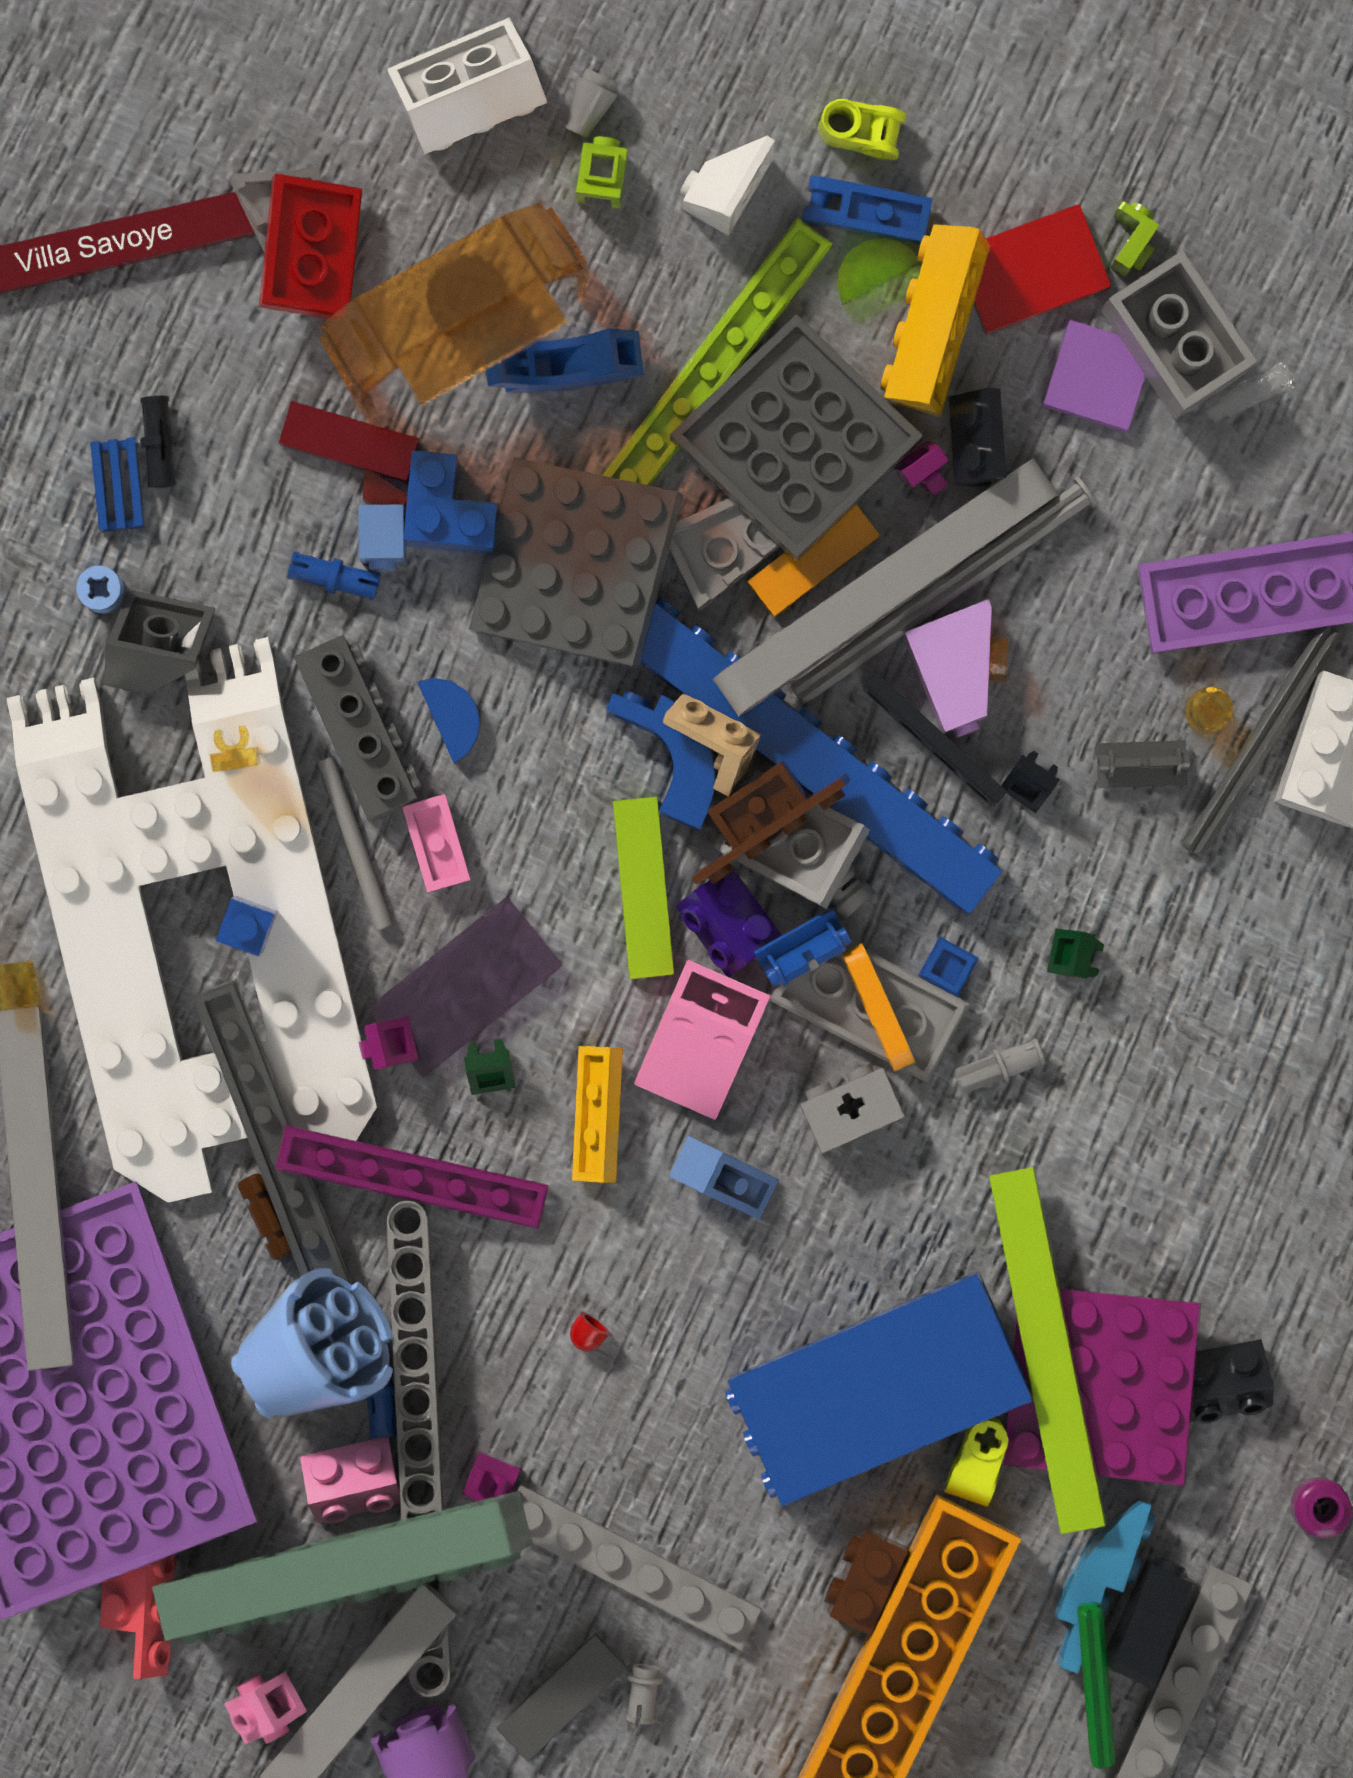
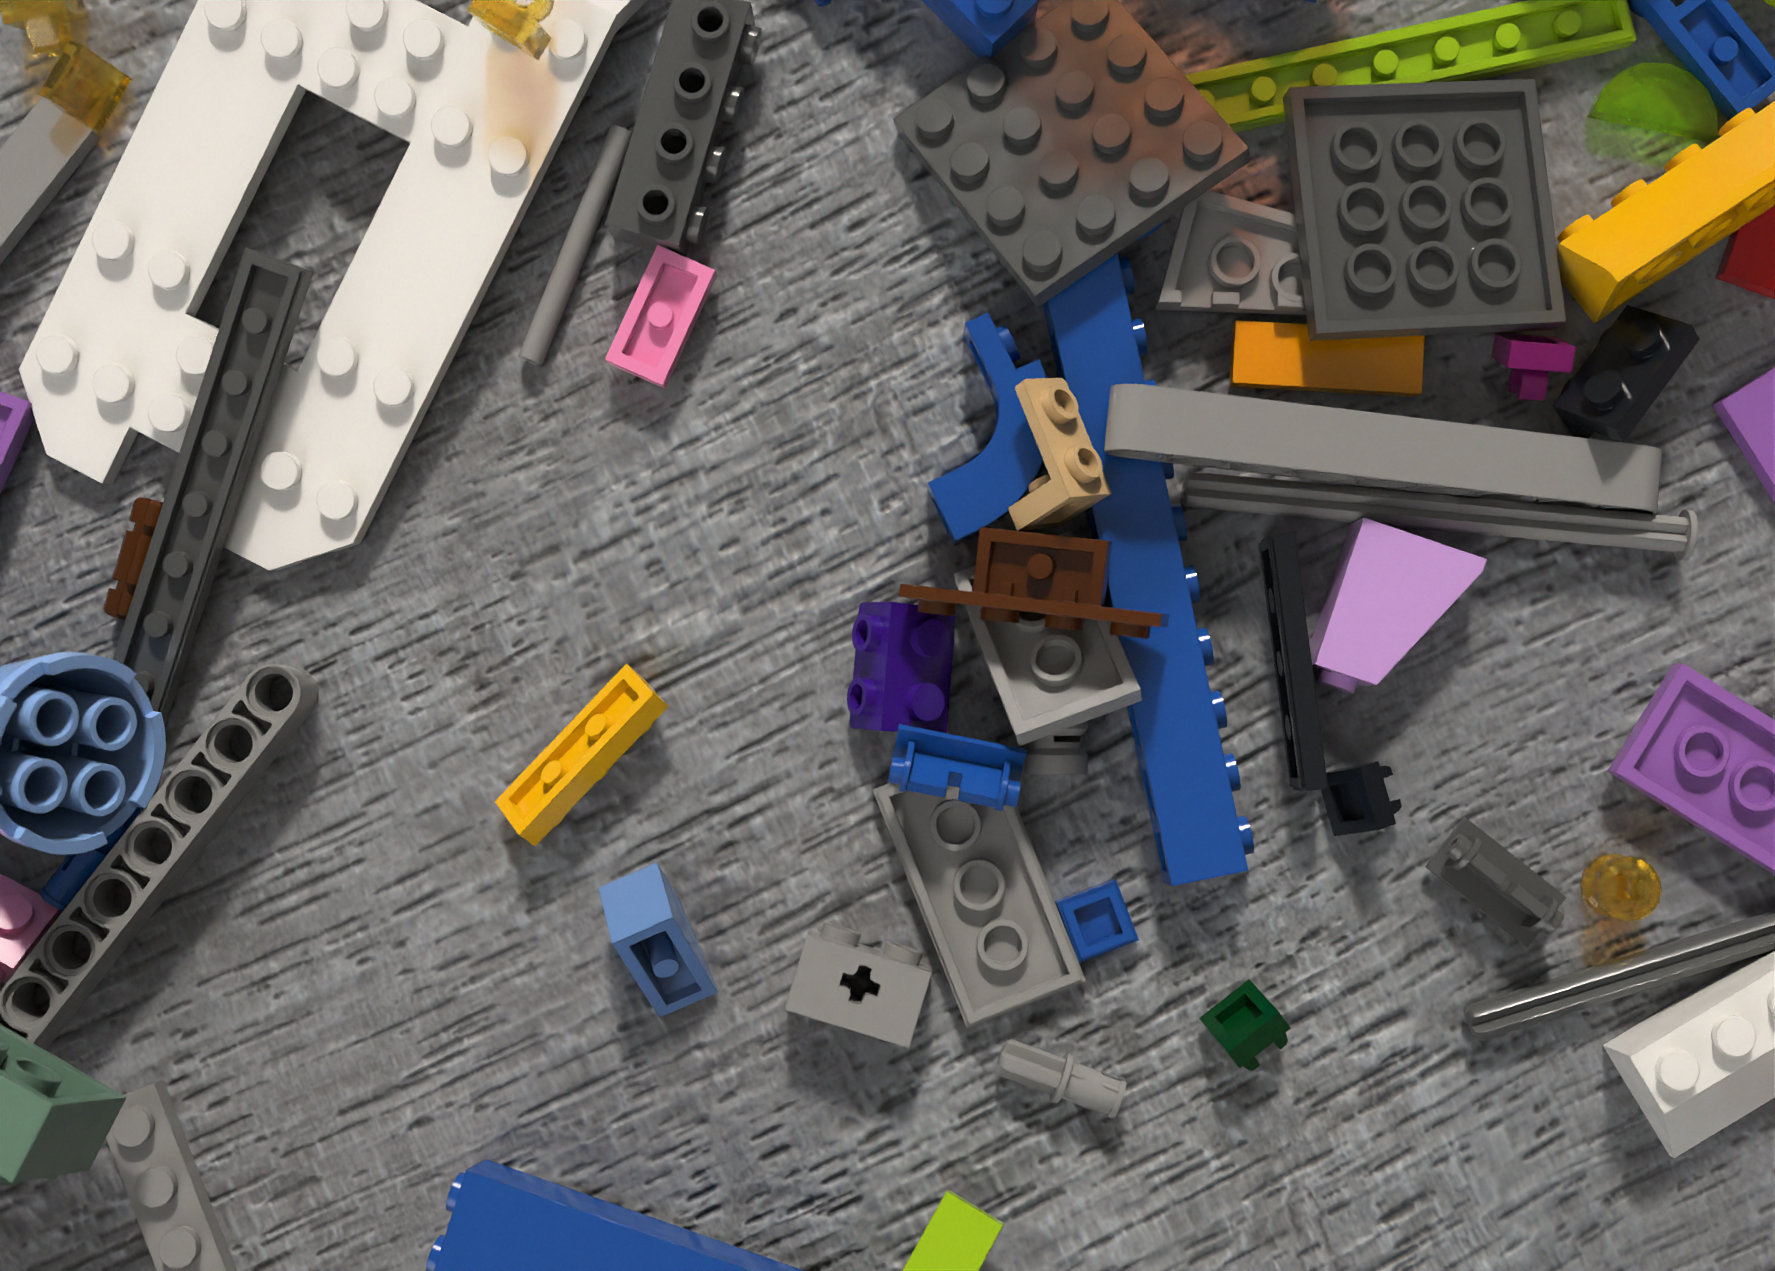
camera: 45 degrees right, 0 degrees up
blue brick [216,896,278,957] -> none
magenta tile [275,1125,549,1229] -> none
magenta tile [358,1016,419,1070] -> none
clear purple tile [367,896,563,1078] -> none
blue tile [417,678,481,764] -> none
magenta tile [462,1451,521,1501] -> none
dark green tile [464,1039,516,1095] -> none
red hinge [570,1312,610,1351] -> none
lime tile [613,797,674,979] -> none
bright pink slope [634,960,770,1120] -> none
light orange beam [841,943,915,1072] -> none
clear orange tile [989,637,1008,682] -> none

